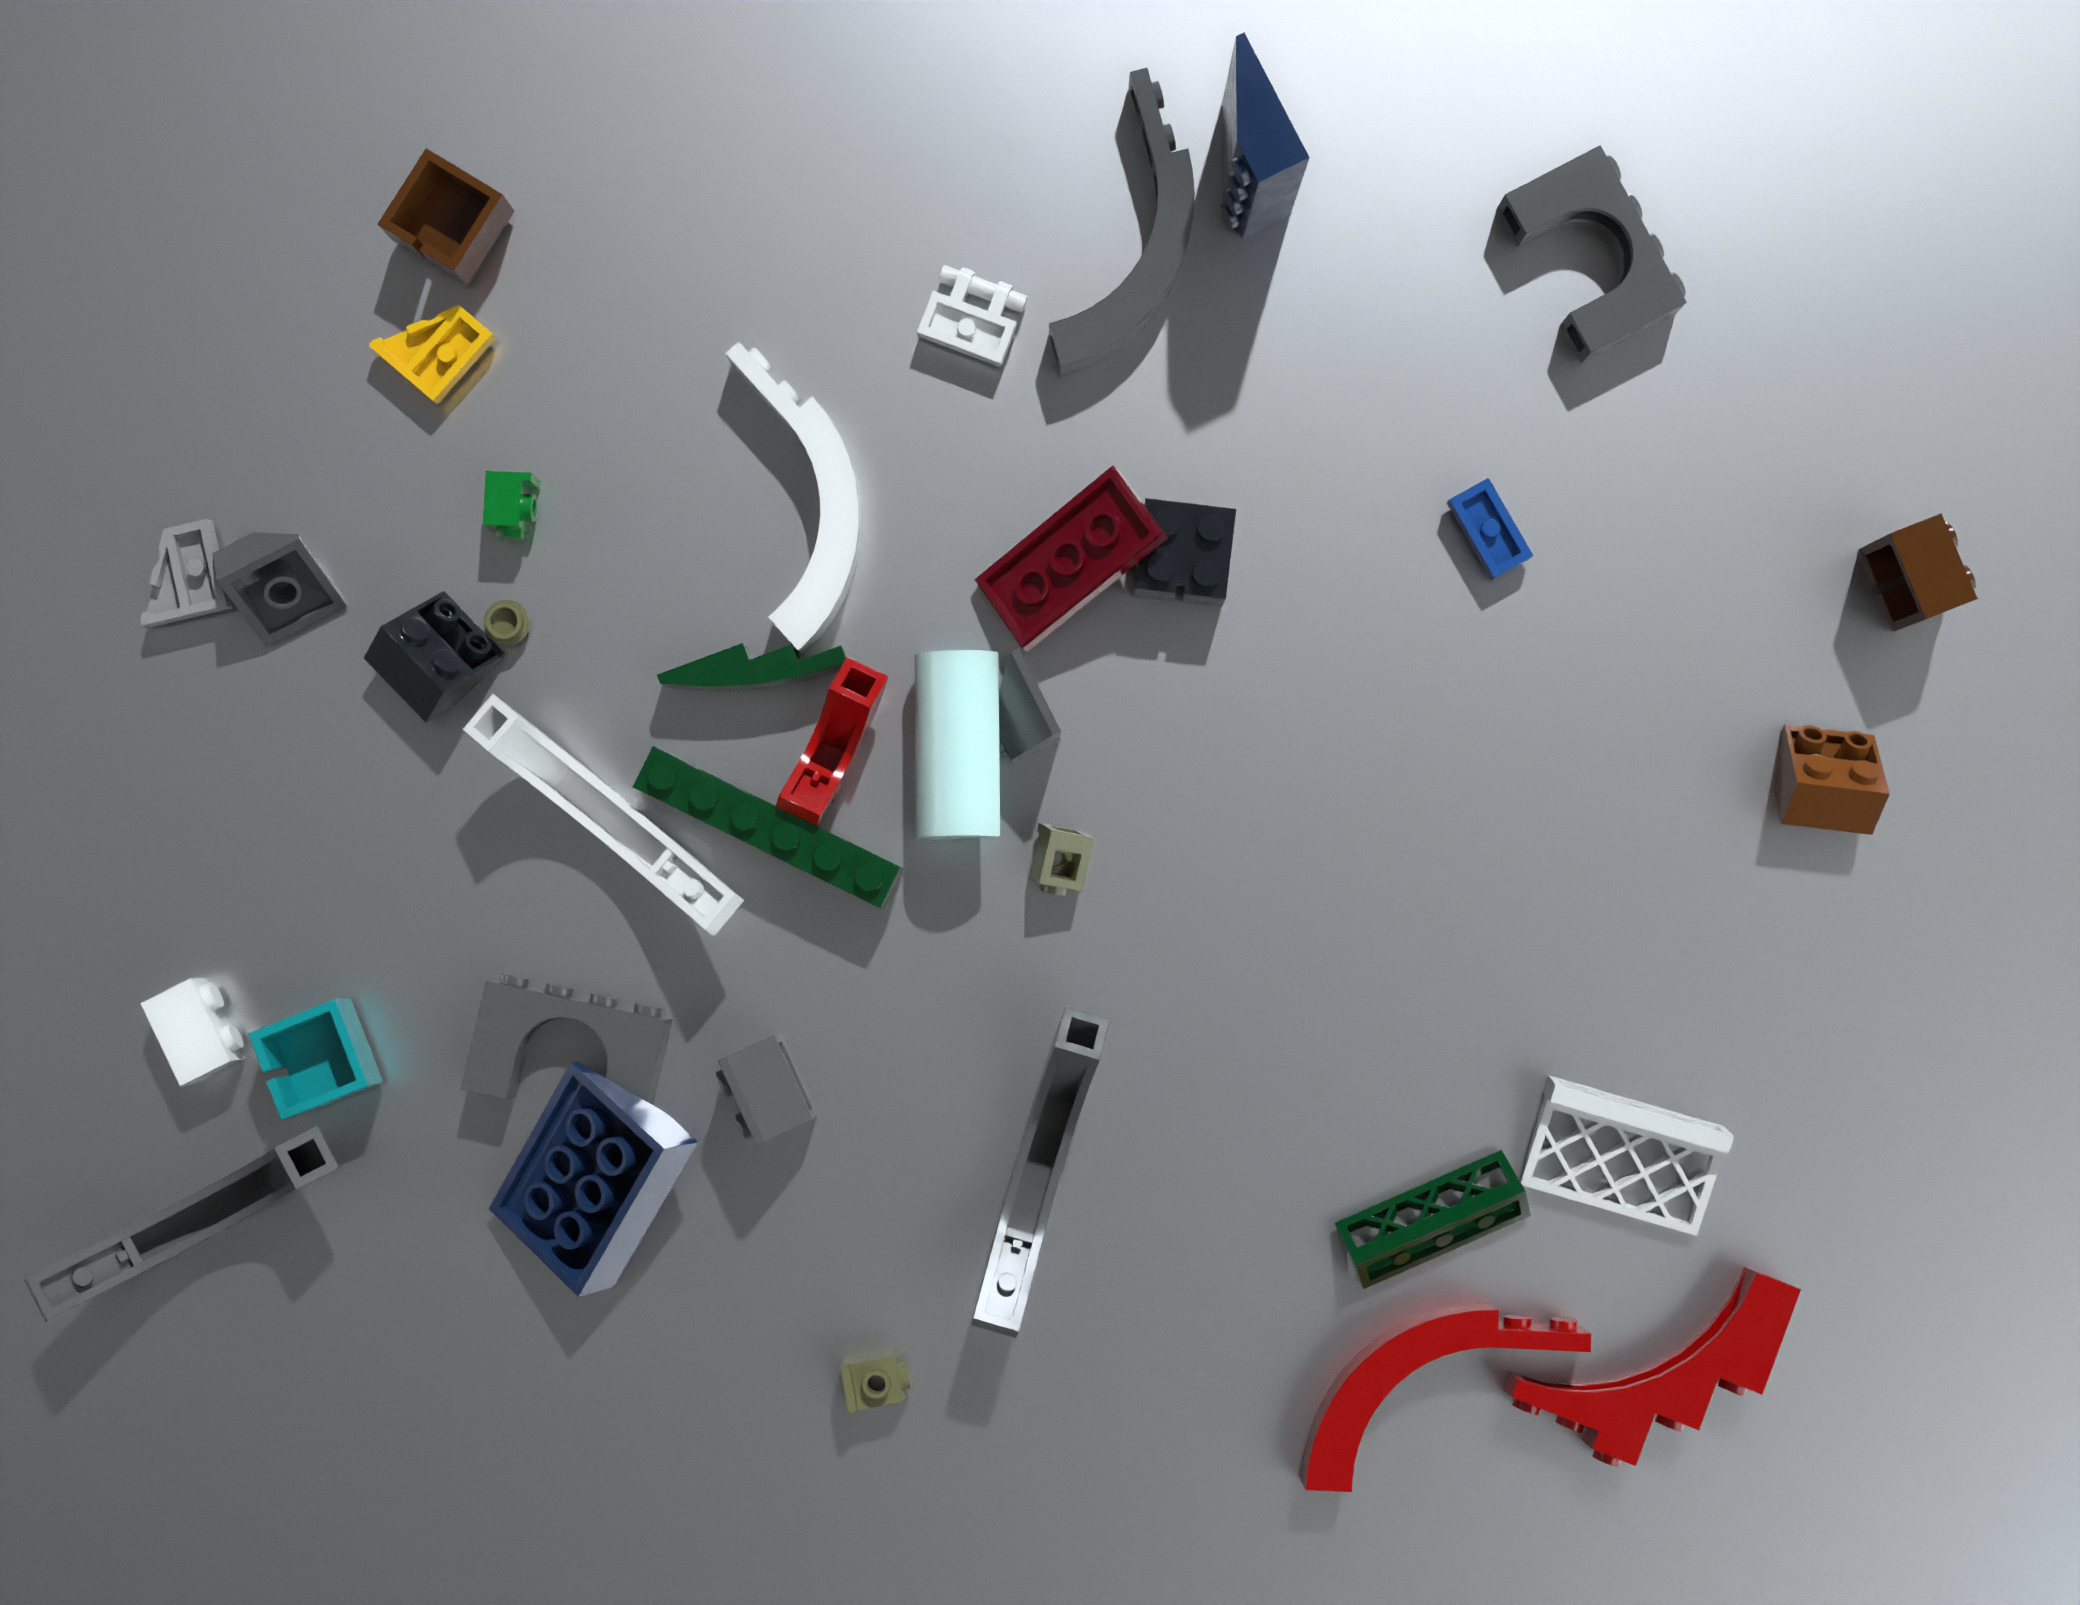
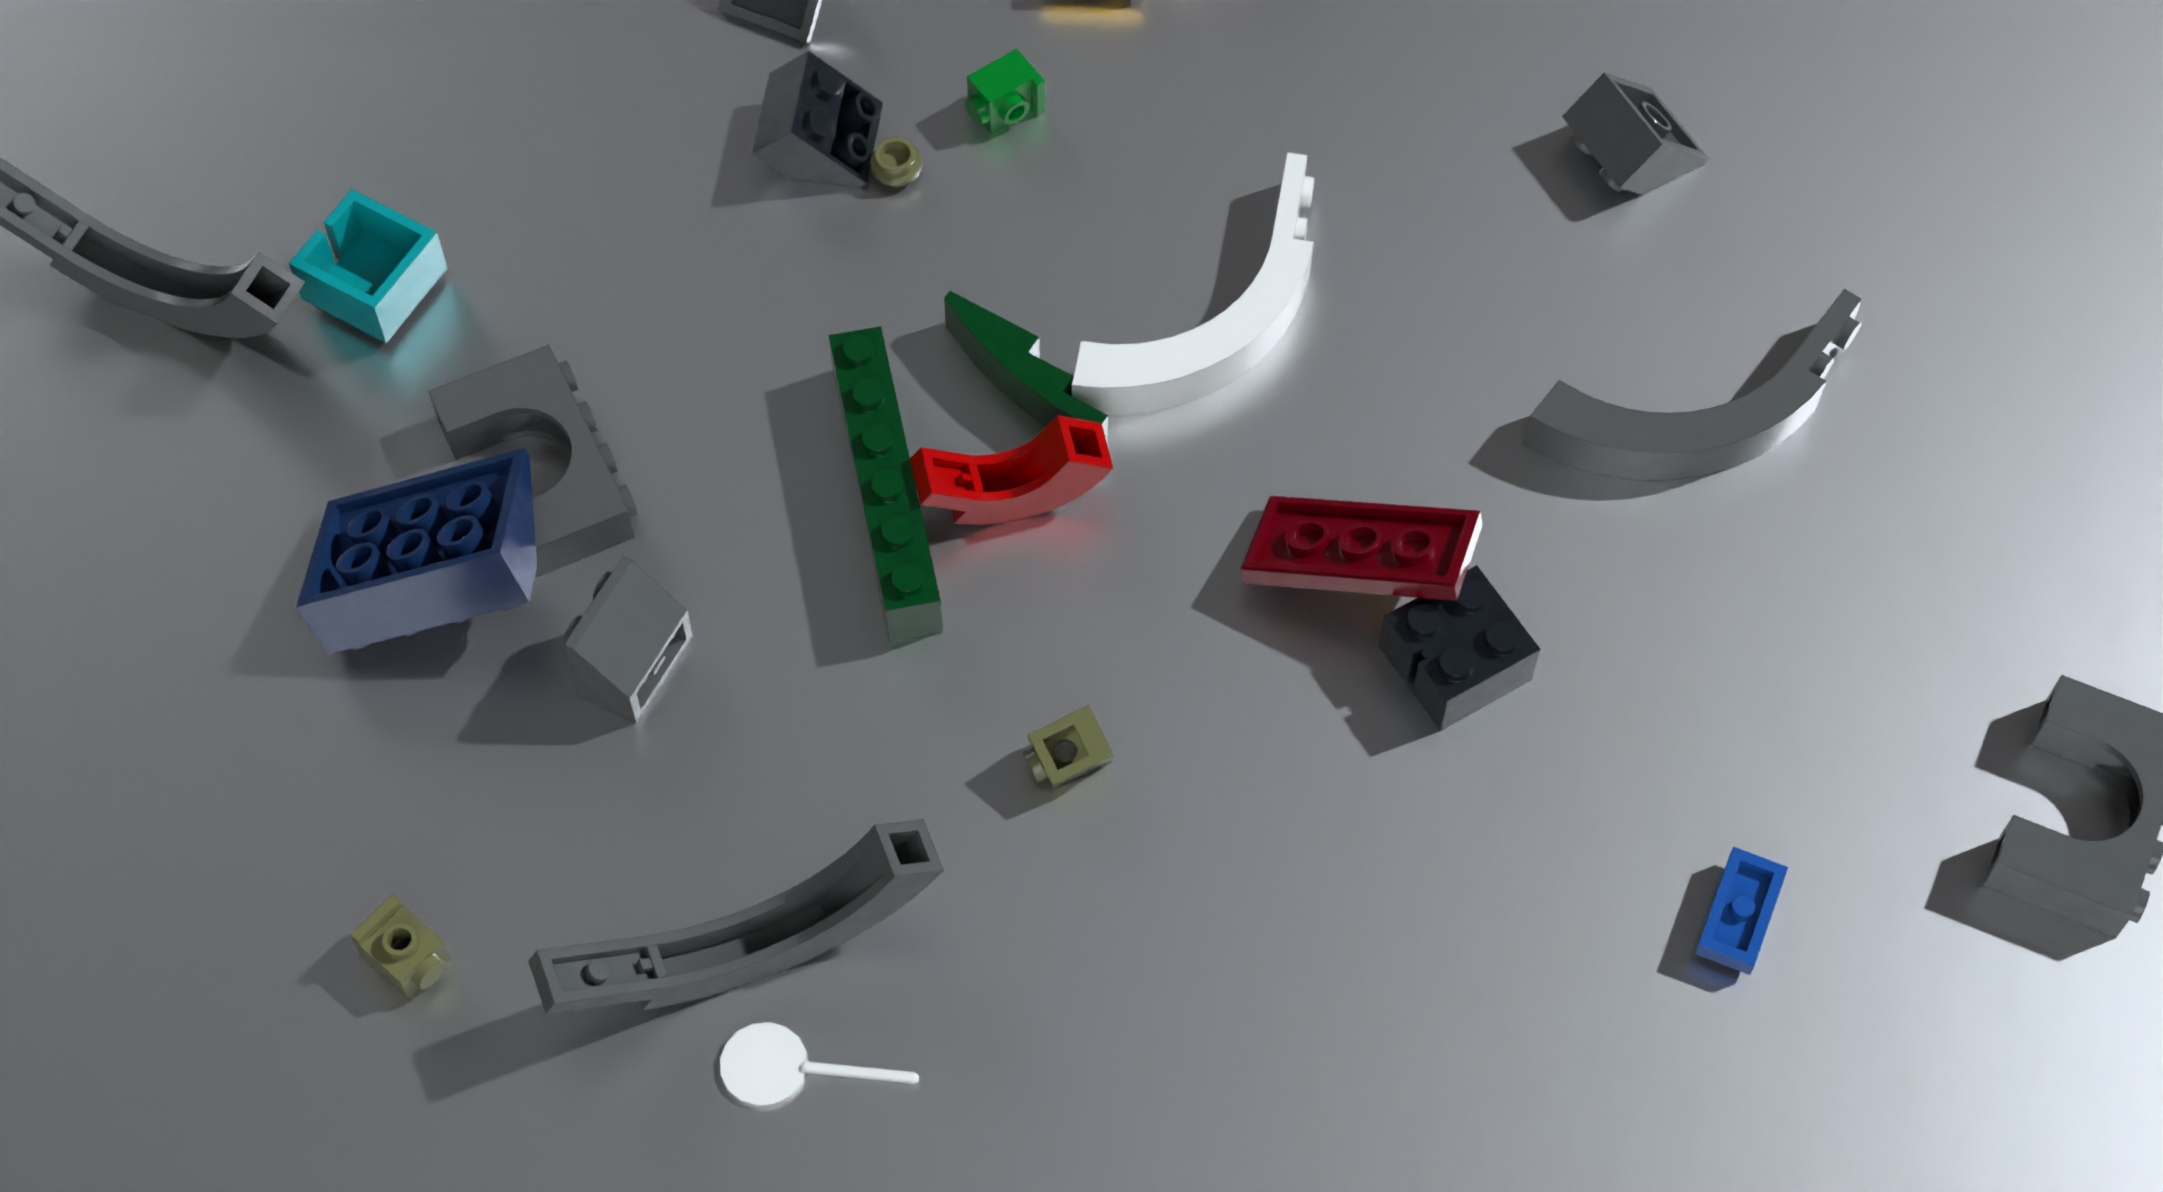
camera: 50 degrees right, 25 degrees down
white brick [140,978,245,1086] -> none
white arch [463,694,744,936] -> none
light aqua brick [915,650,1000,840] -> none
white plate [917,265,1028,367] -> none
dark grey slope [999,648,1061,763] -> none
dark blue slope [1220,32,1310,239] -> none
none -> white piece [720,1022,919,1108]
none -> dark grey slope [1562,73,1709,195]

